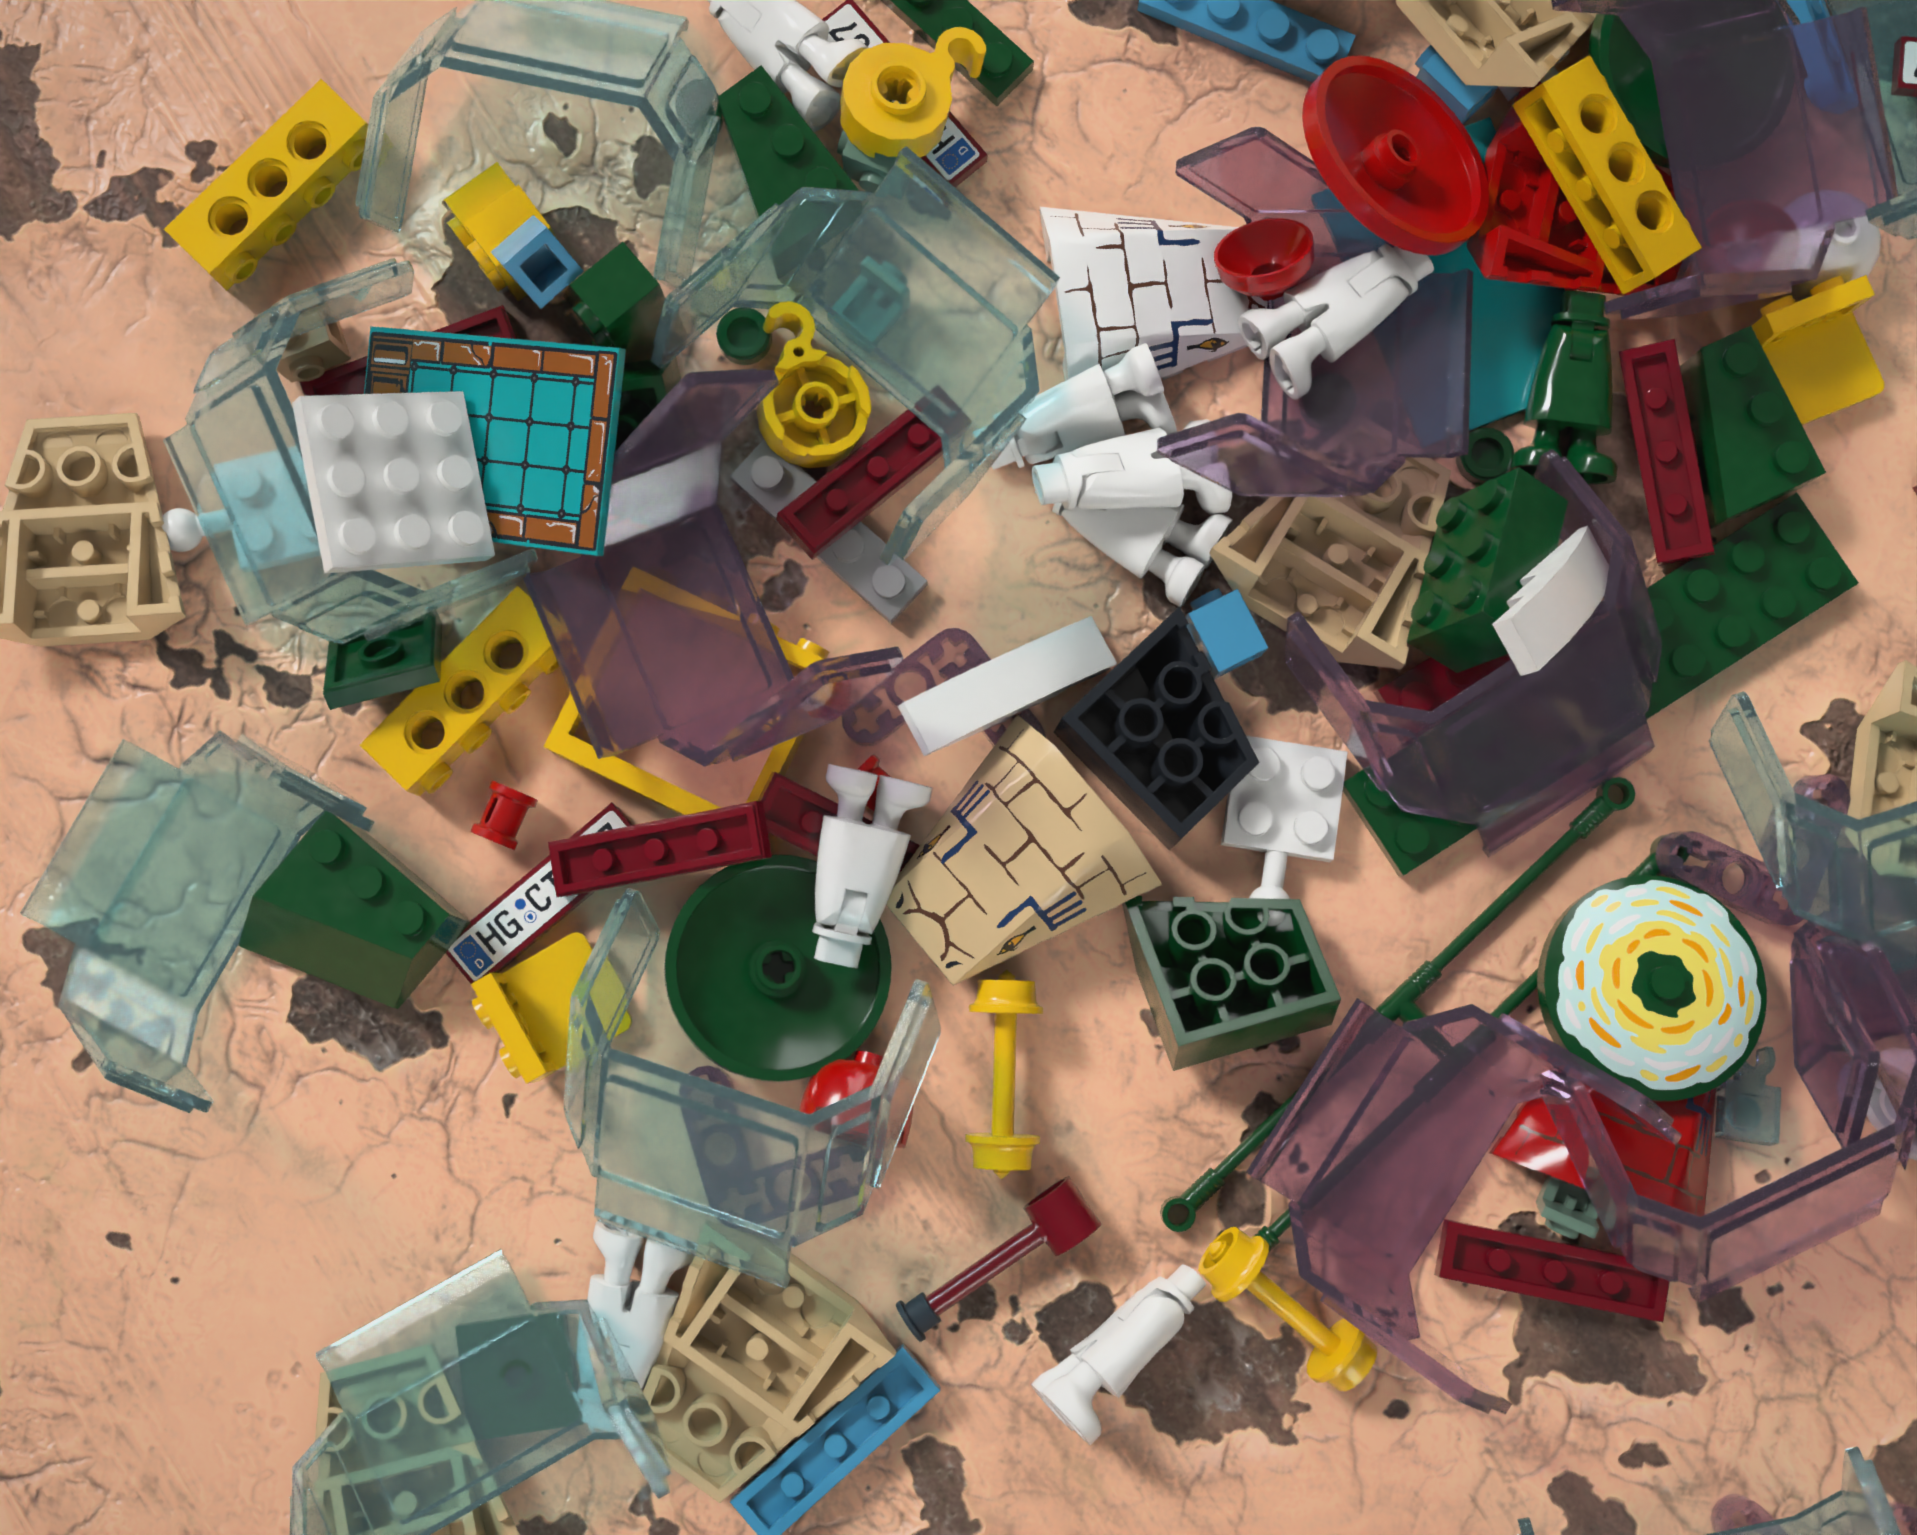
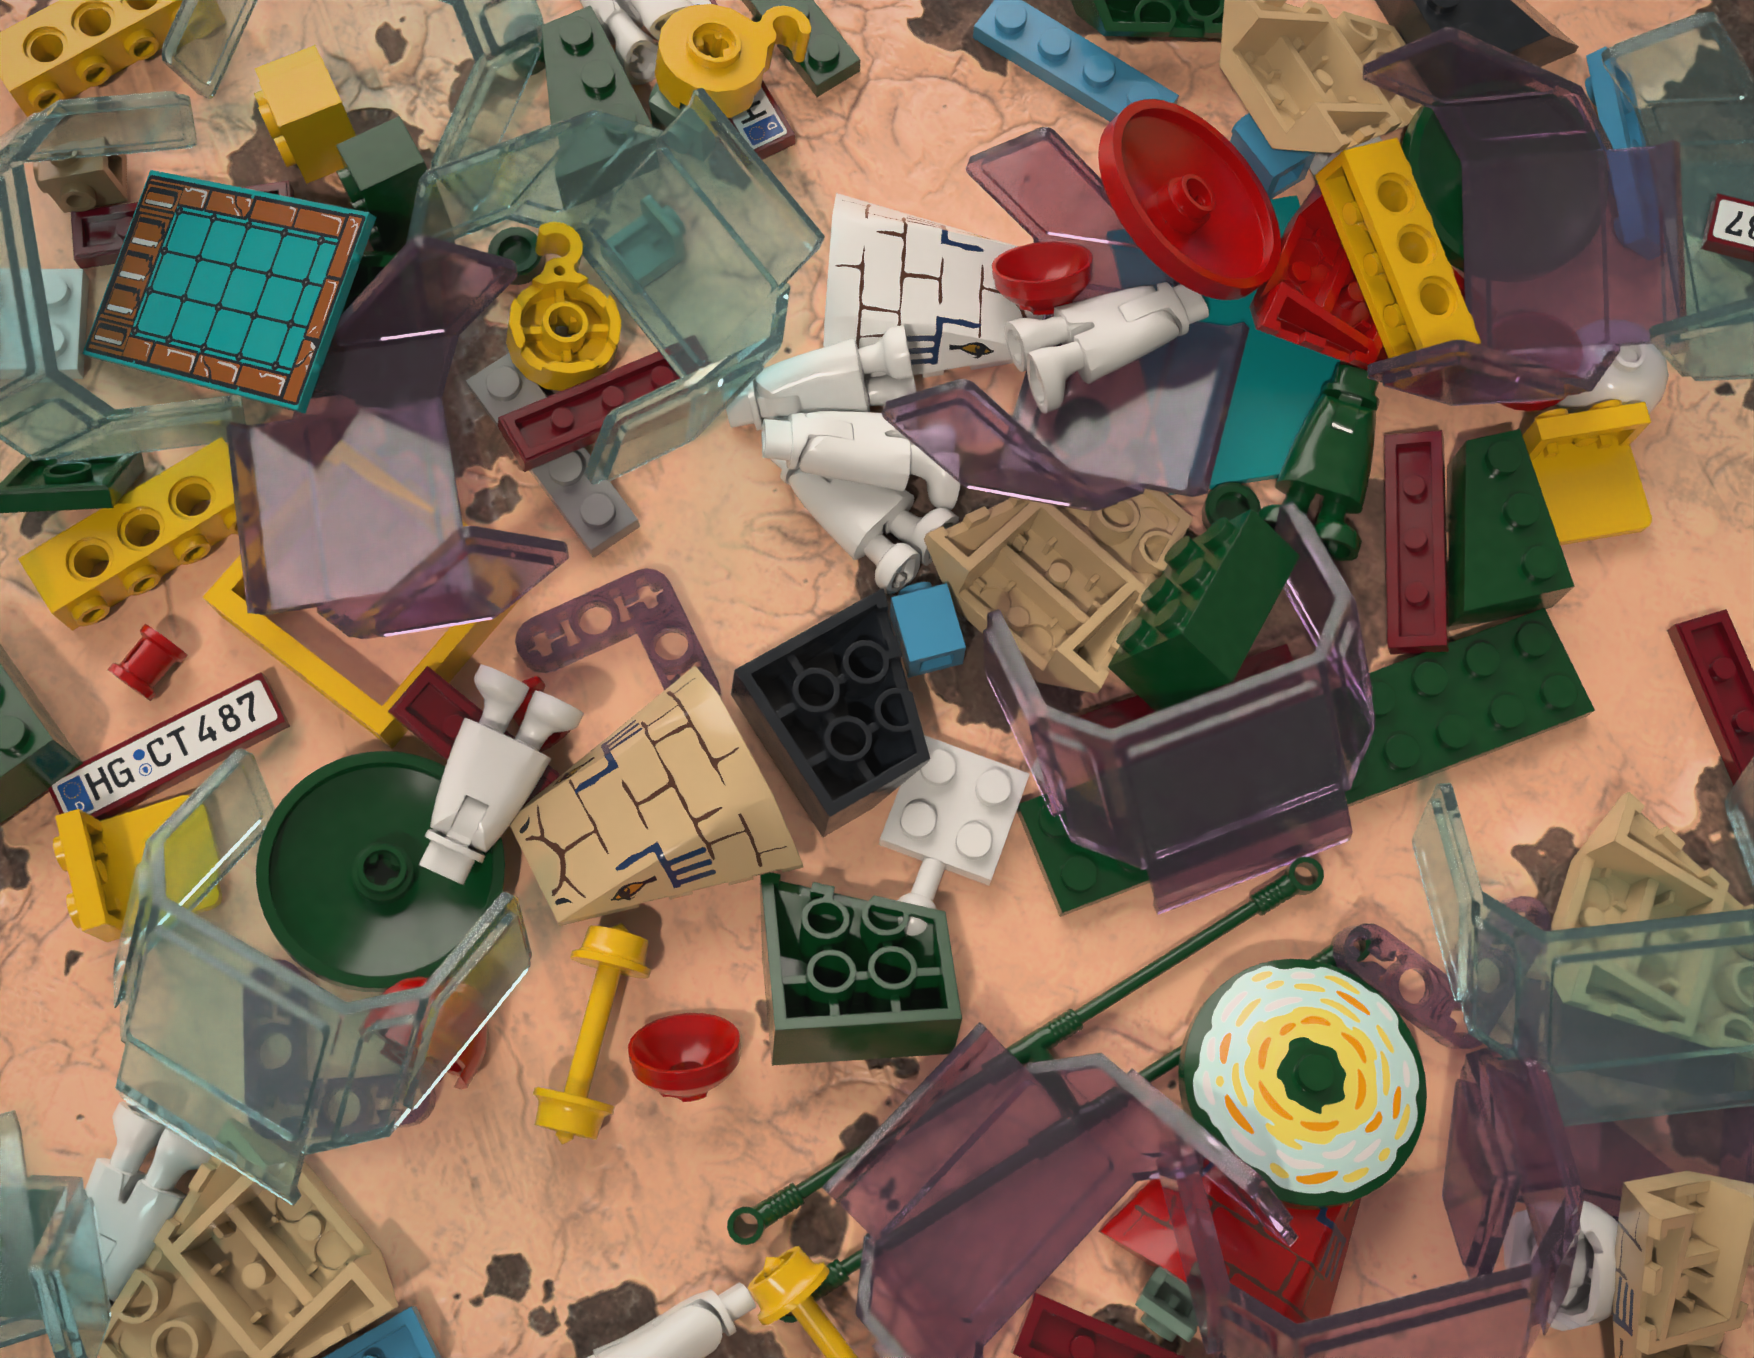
camera: 10 degrees right, 10 degrees down
white plate [292,391,495,574] -> none
dark azure brick [491,215,584,309] -> none
dark red tile [548,801,772,897] -> none
dark red piece [896,1176,1102,1342] -> none
white slope [898,616,1117,756] -> none
white slope [1492,526,1614,676] -> none
clear light blue plate [1715,1046,1781,1146] -> none
none -> red piece [628,1013,741,1102]

